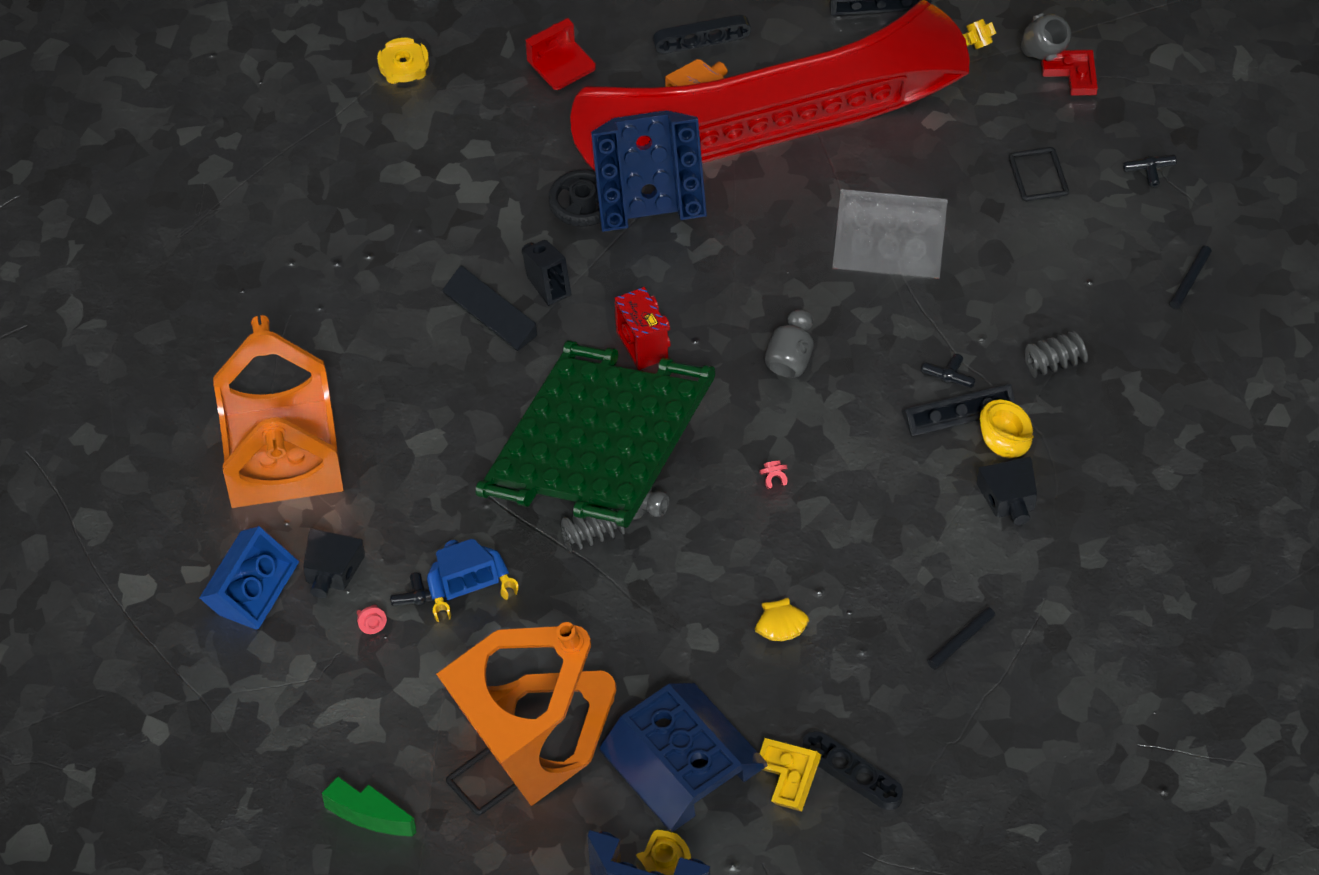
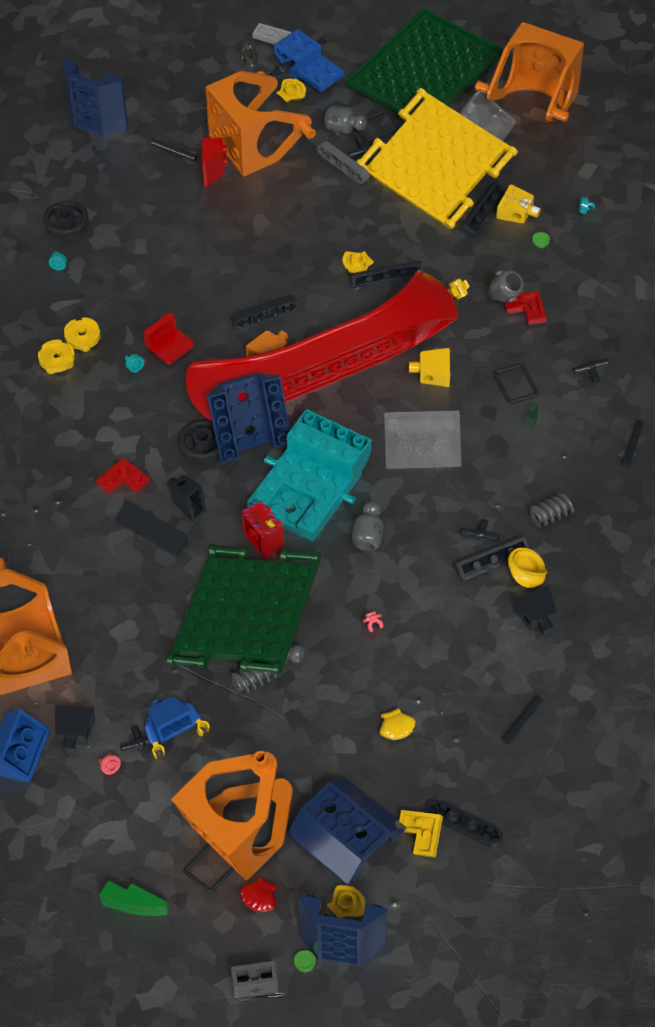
camera: 10 degrees left, 0 degrees up
none -> yellow plate [64,317,101,352]
none -> red plate [96,458,150,494]
none -> teal tile [125,354,144,373]
none -> red animal [240,877,278,912]
none -> teal piece [247,409,372,542]
none -> yellow torso [409,348,450,387]
none -> clear green tile [526,403,539,430]

